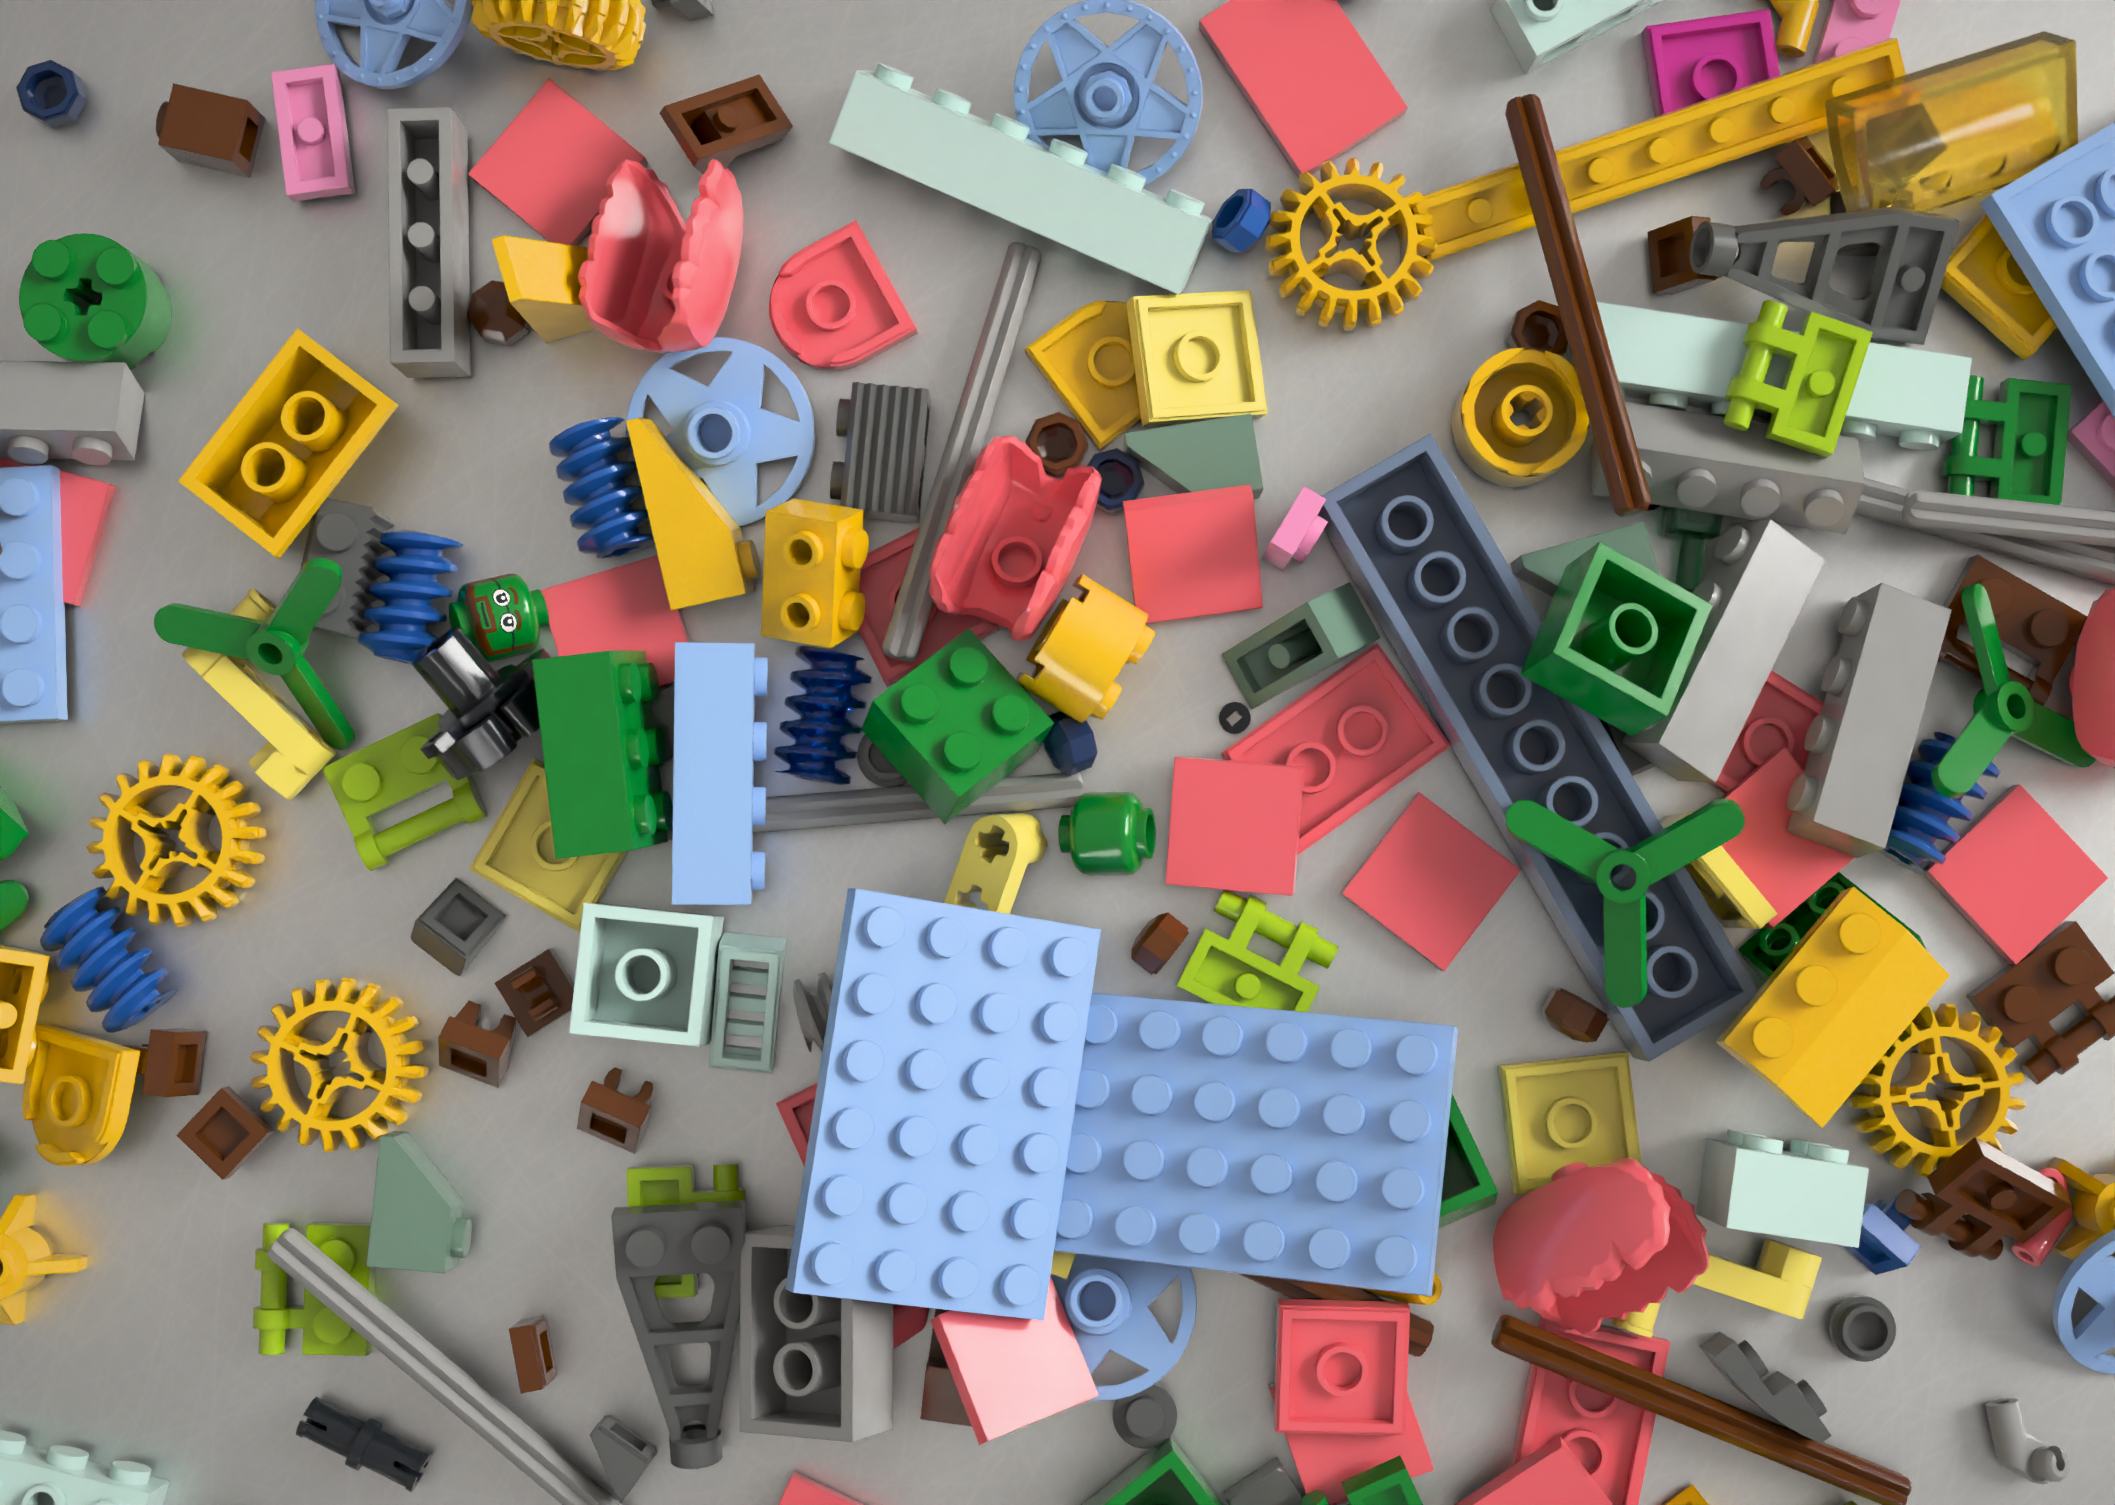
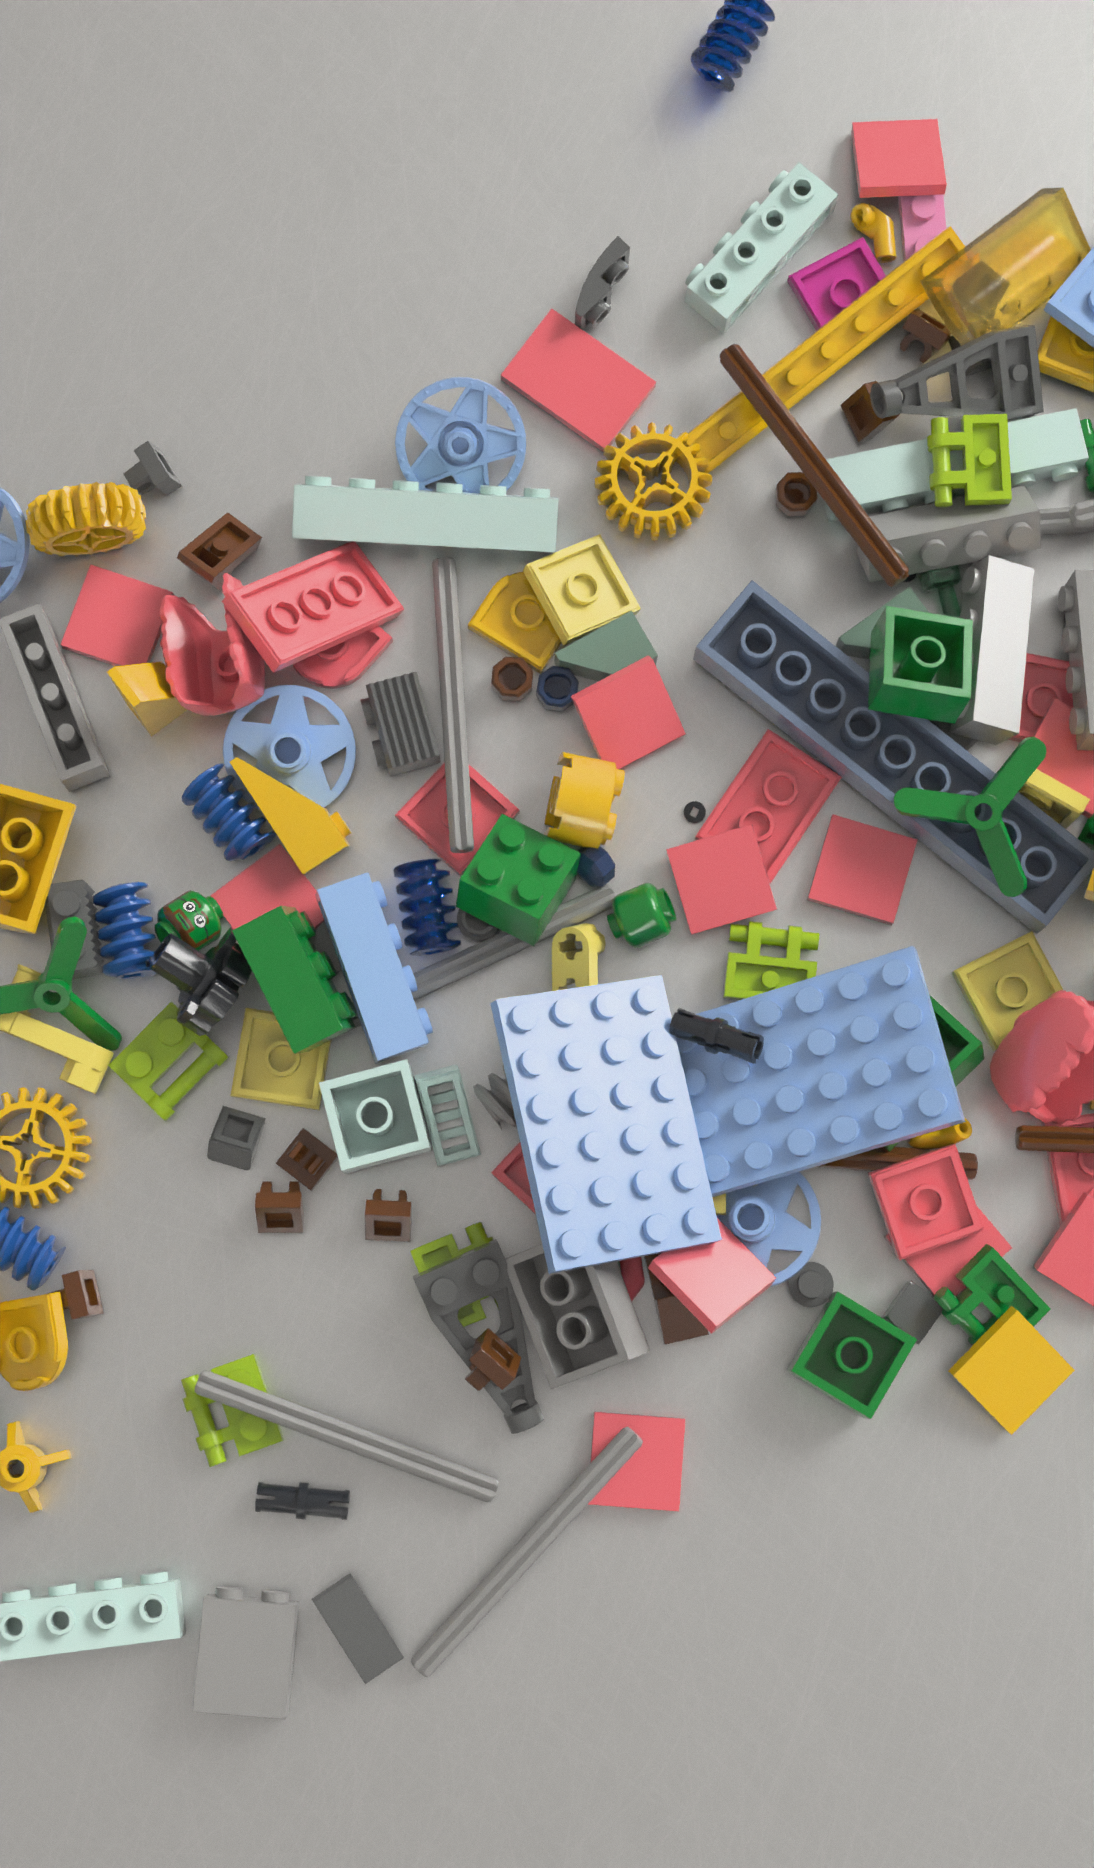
camera: 25 degrees left, 5 degrees down
reddish brown tile [176,1086,275,1180] -> none
yellow gear [250,977,429,1152] -> none
sand green slope [366,1131,472,1274] -> none
reddish brown tile [468,280,531,346] -> none
reddish brown tile [509,1315,557,1394] -> none
dark grey slope [590,1415,658,1503] -> none
yellow brick [761,498,869,648] -> none
coral animal [928,436,1102,642] -> none
reddish brown tile [1131,912,1189,975] -> none
blue tile [1212,189,1271,253] -> none
sand green slope [1221,582,1381,709] -> none
bright pink plate [1261,486,1328,572] -> none
yellow brick [1451,348,1589,488] -> none
reddish brown tile [1540,987,1609,1043] -> none
none -> coral tile [222,541,404,673]
none -> reddish brown tile [465,1328,521,1391]
none -> black pin [669,1008,764,1064]

